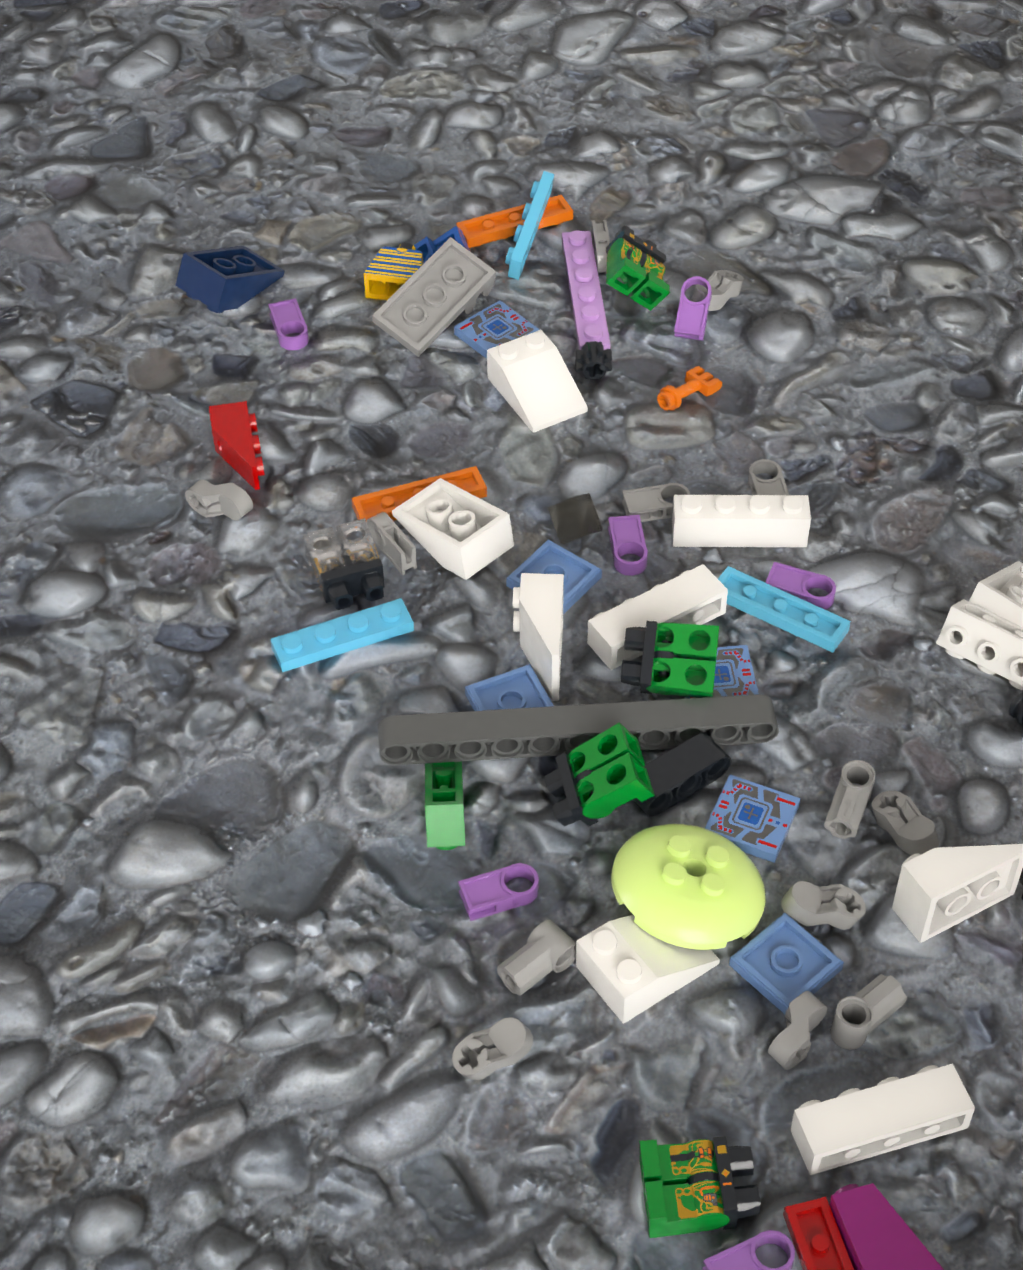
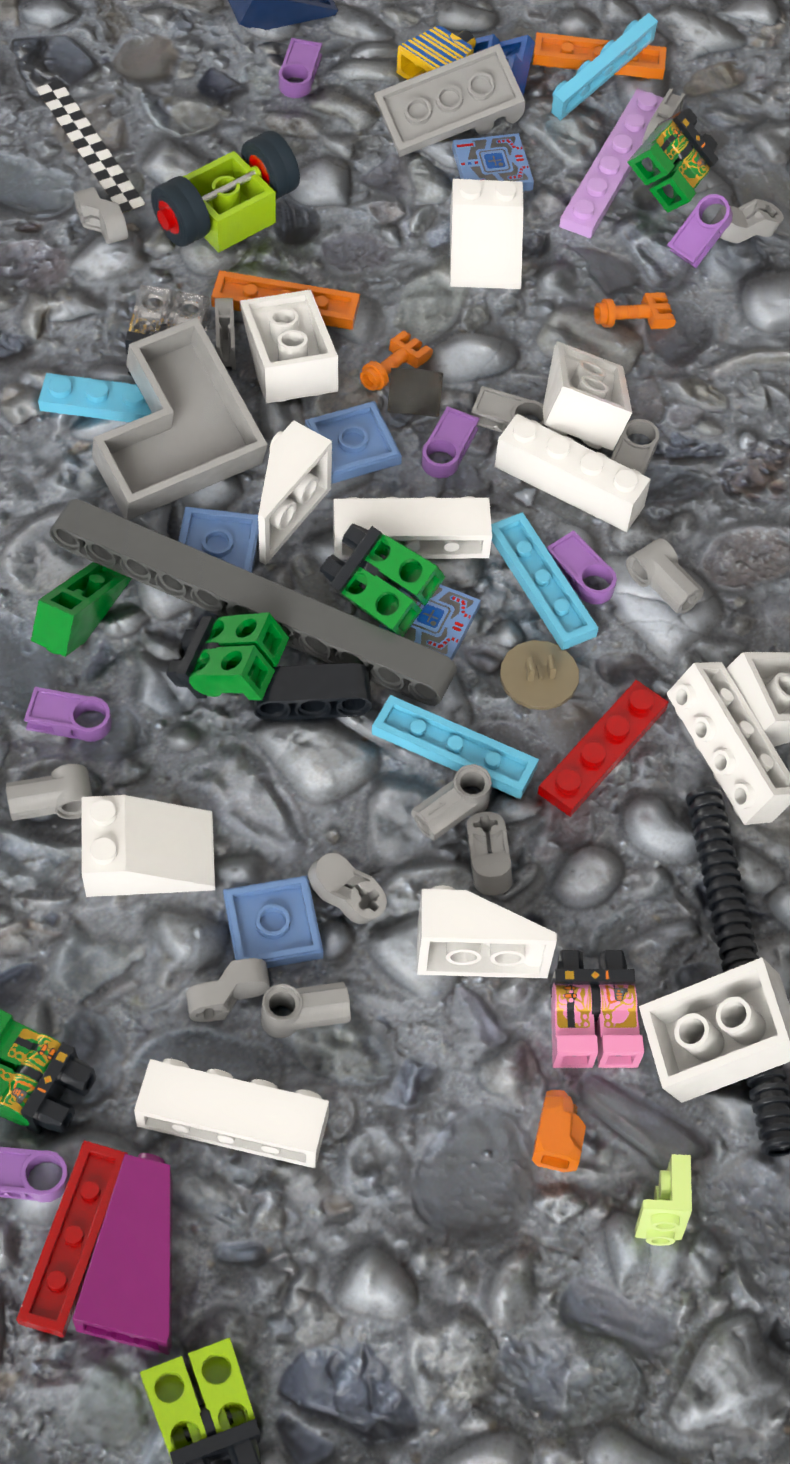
camera: 25 degrees right, 10 degrees up
red slope [209,401,265,490] -> none
black gear [575,341,612,379] -> none
yellowish green brick [611,824,765,950] -> none
medium blue tile [705,775,801,863] -> none
none -> sticker [36,80,145,213]
none -> light grey piece [92,317,268,520]
none -> brick [151,131,300,253]
none -> orange hinge [360,330,433,391]
none -> medium azure plate [372,695,539,799]
none -> dark tan piece [500,640,579,710]
none -> red plate [537,680,669,817]
none -> white slope [543,341,632,451]
none -> light grey piece [626,538,704,614]

